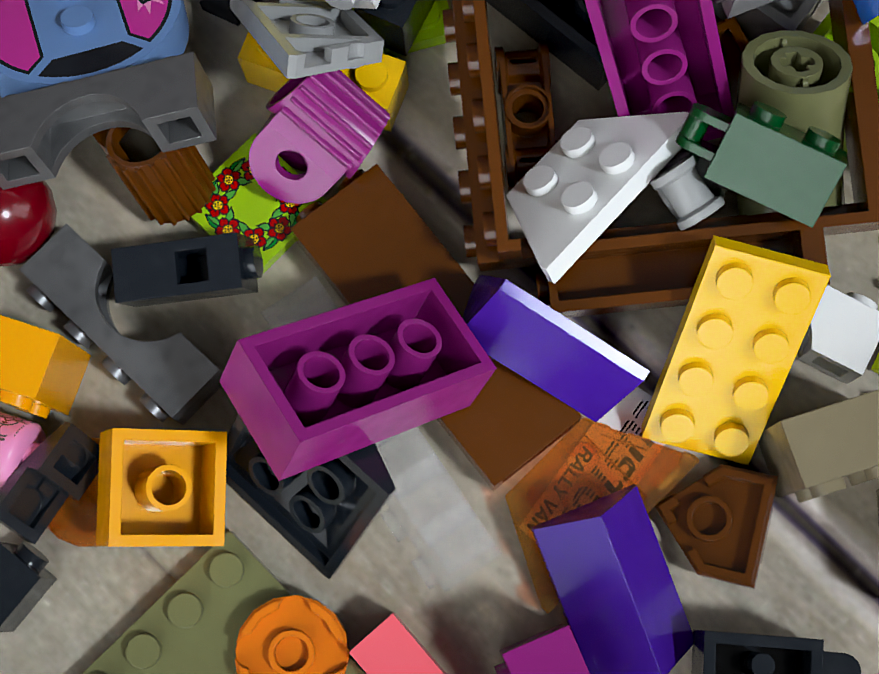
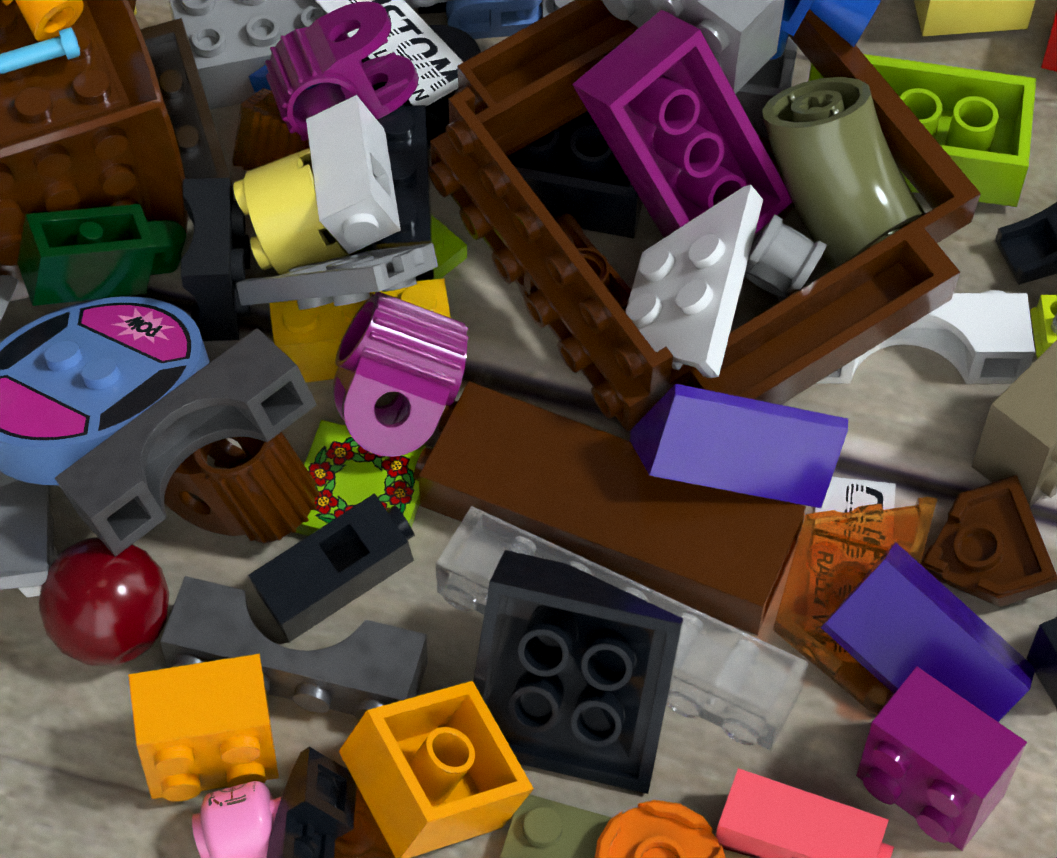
camera: 35 degrees left, 20 degrees down
magenta brick [219,278,497,481] -> none
yellow plate [641,235,831,465] -> none
brick [675,101,848,228] -> none

